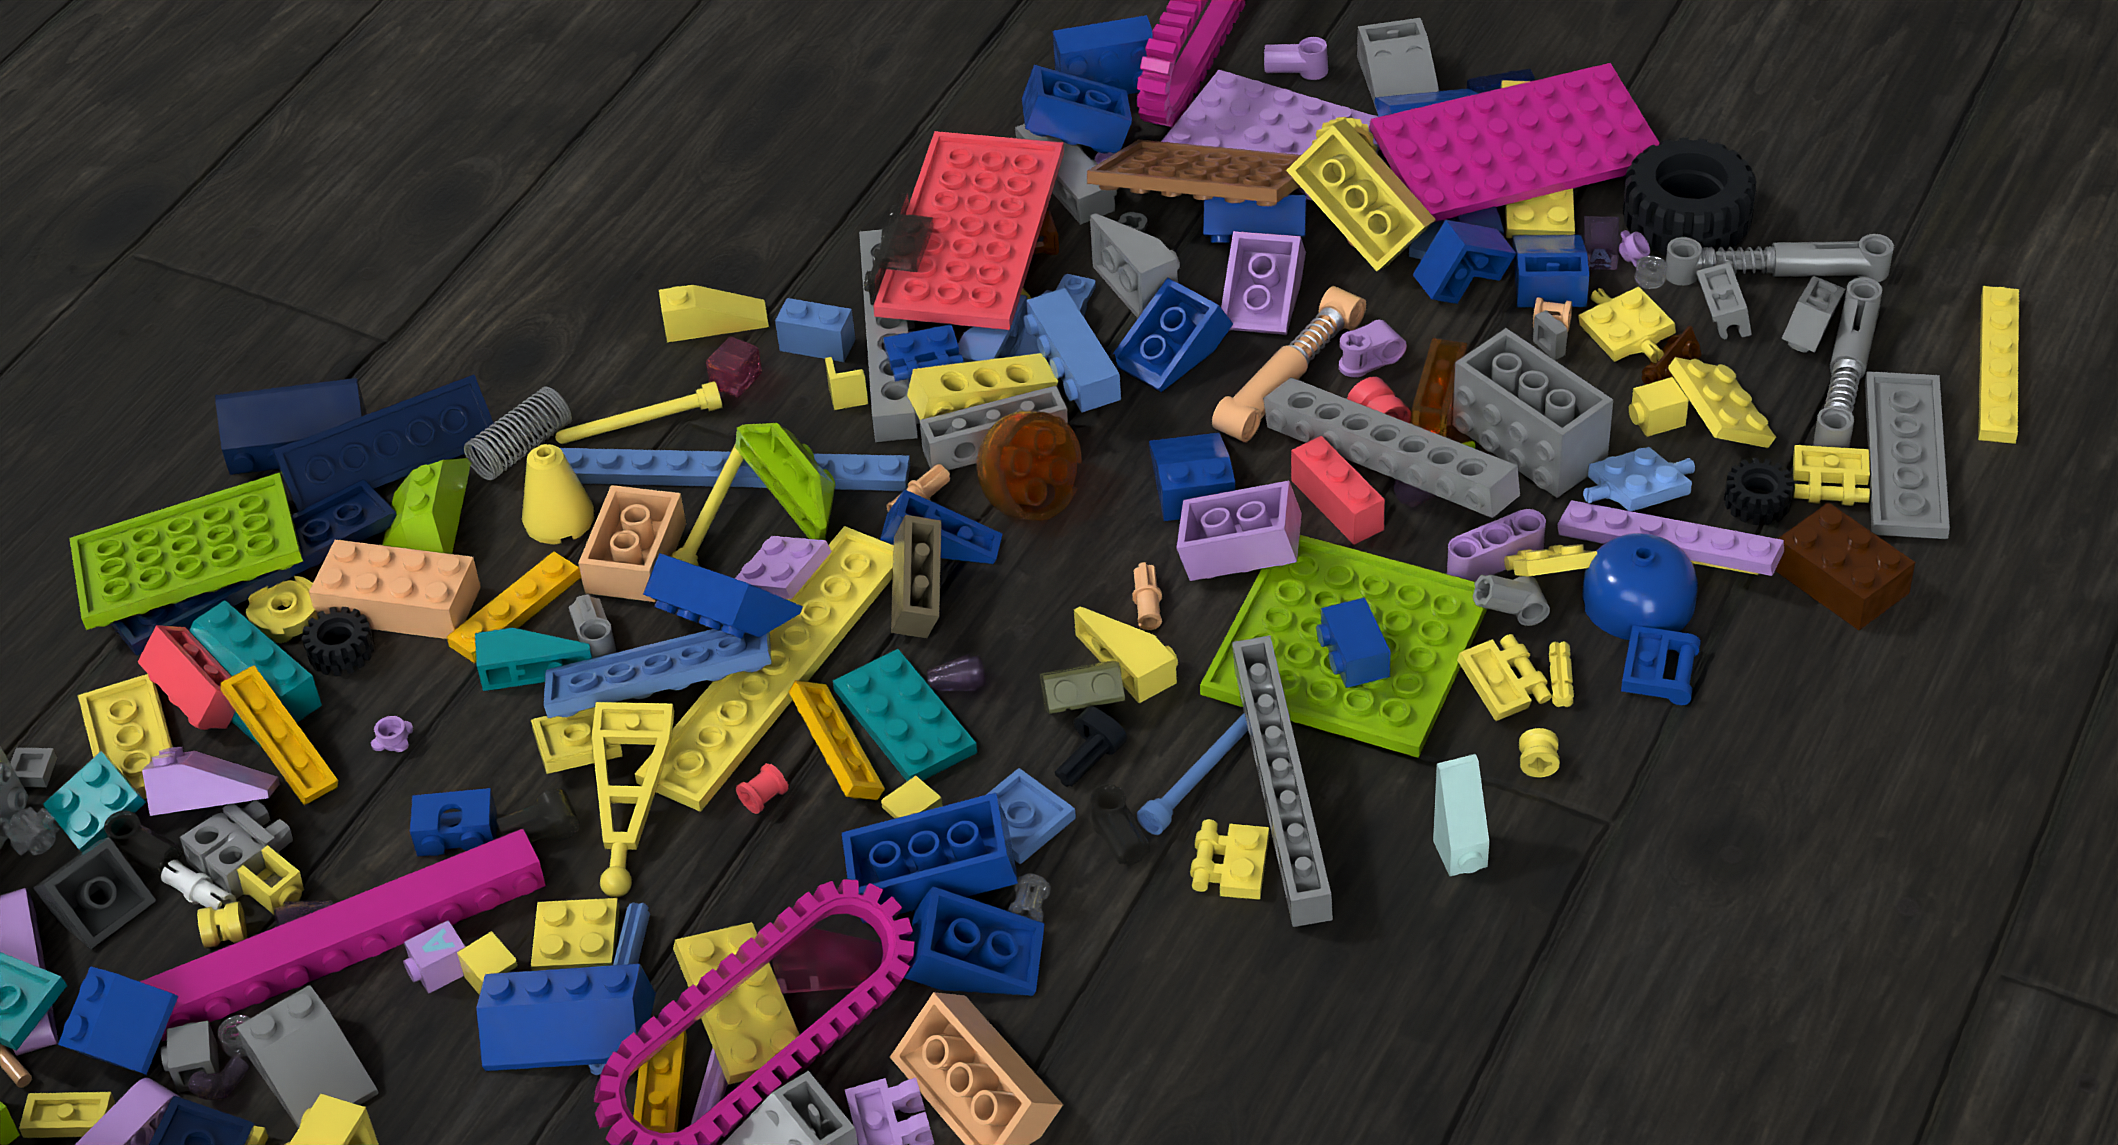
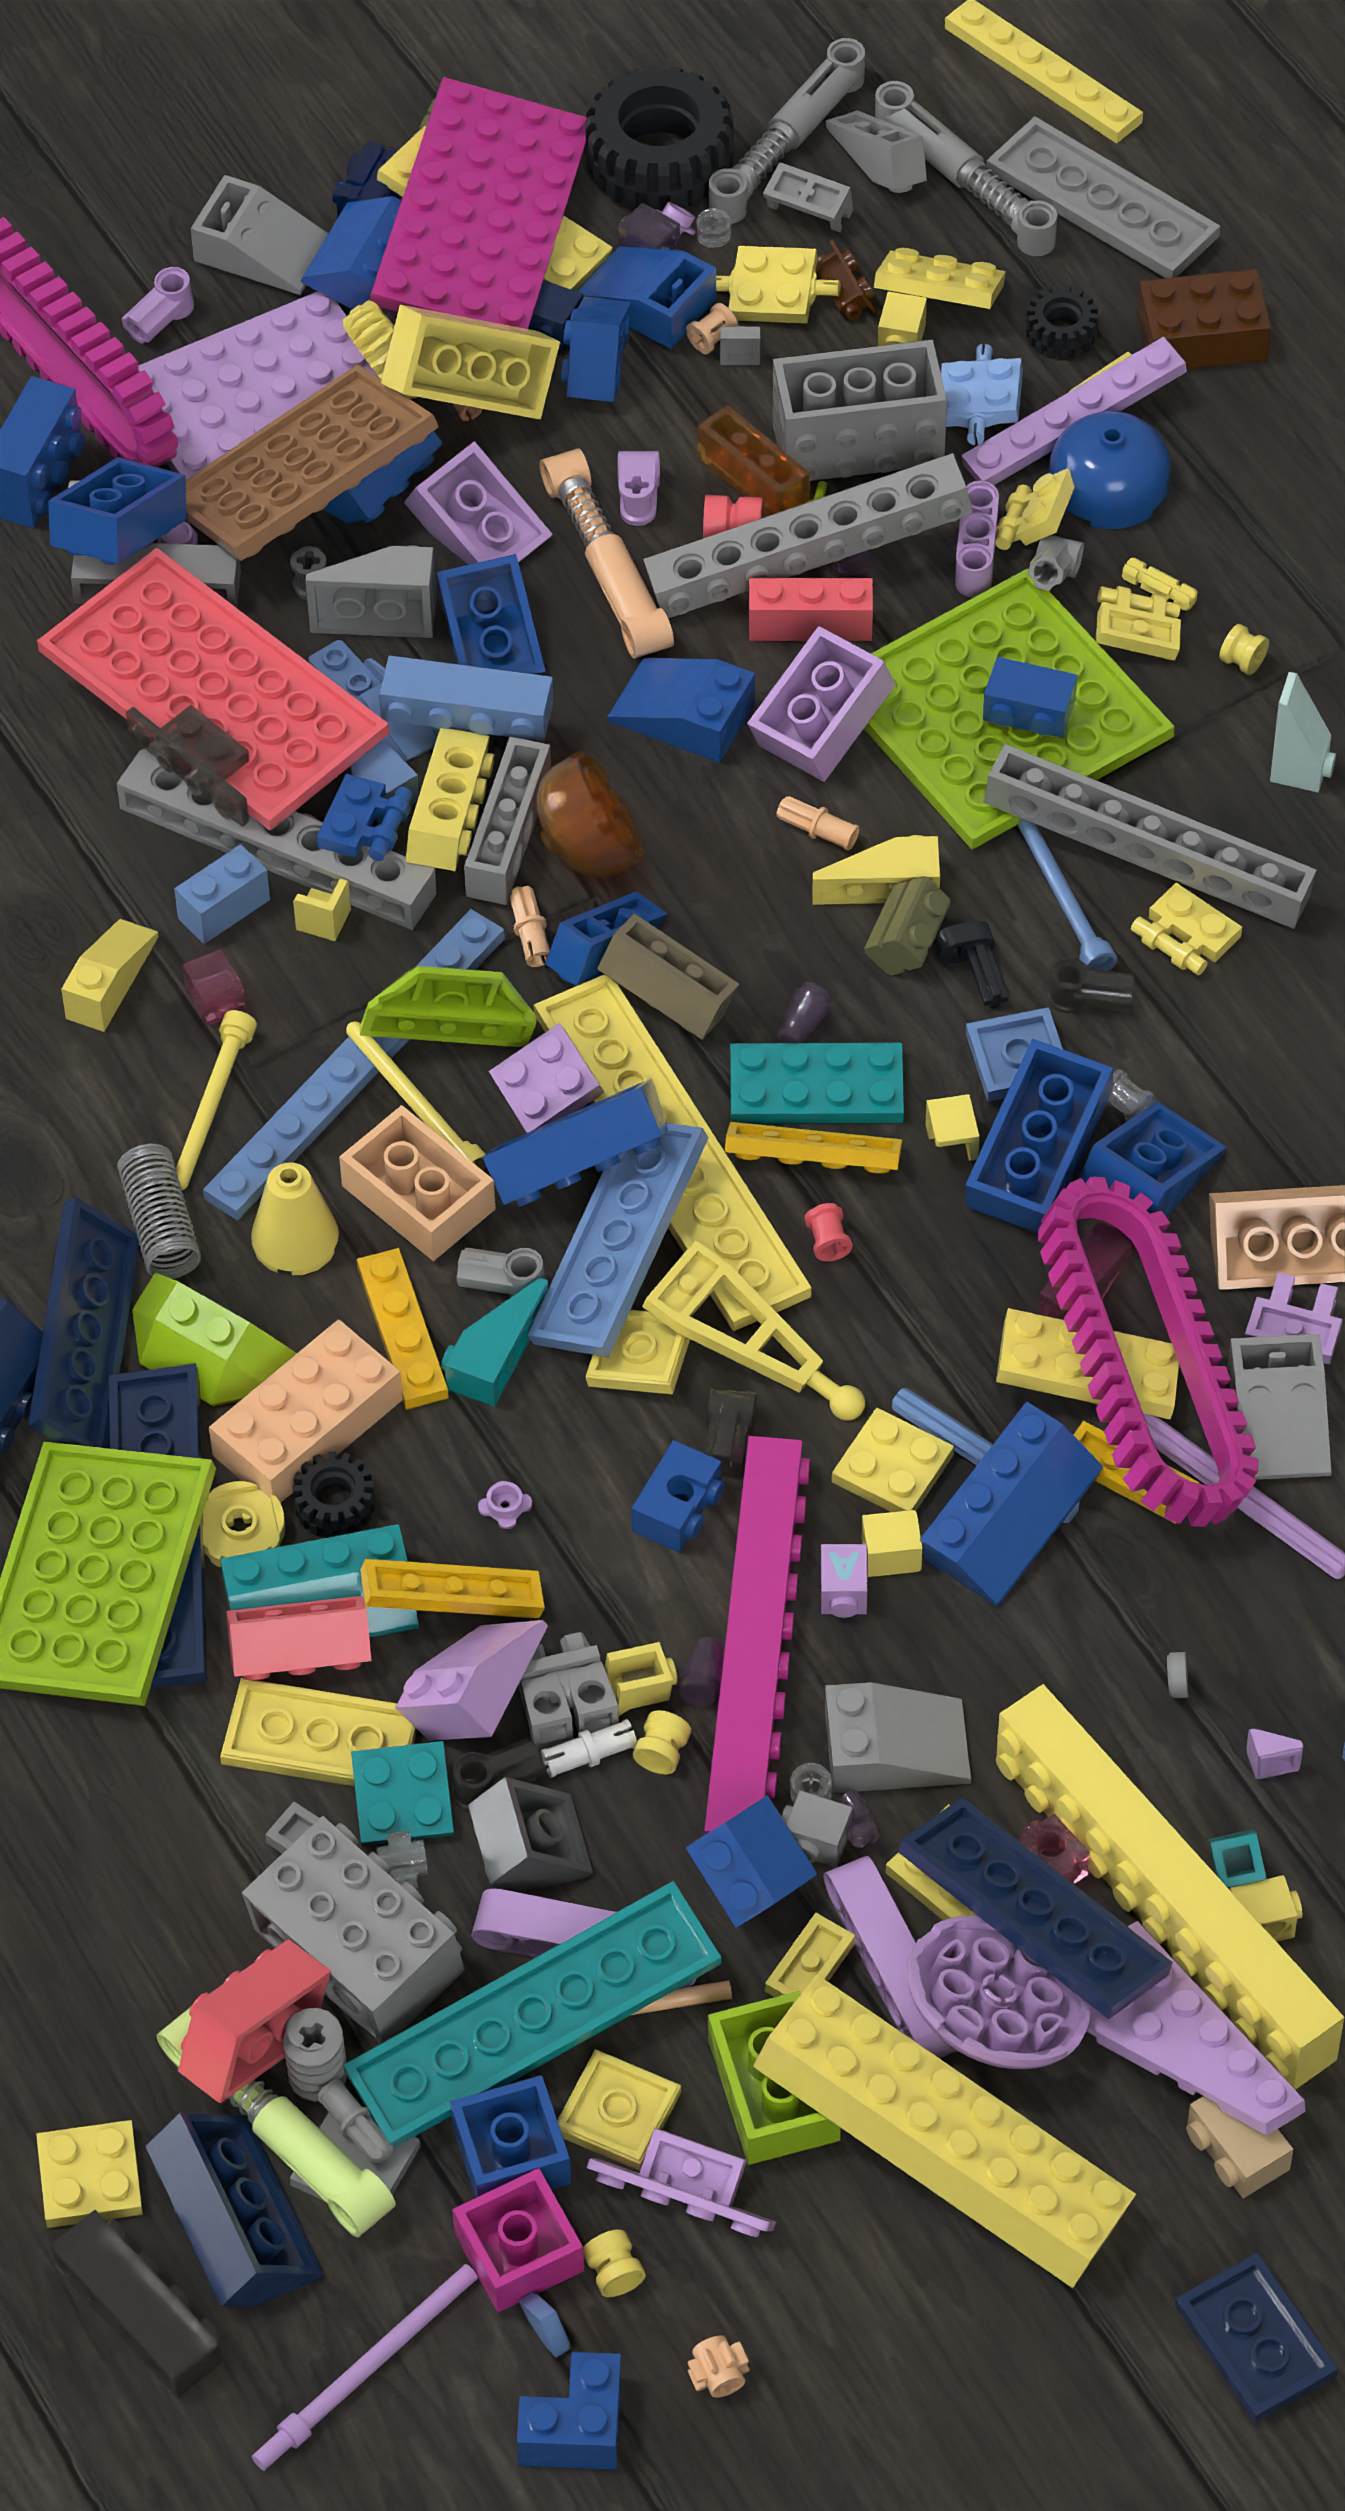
camera: 60 degrees left, 10 degrees up
blue plate [1621,625,1701,705] -> none
light yellow plate [1793,445,1870,506] -> none

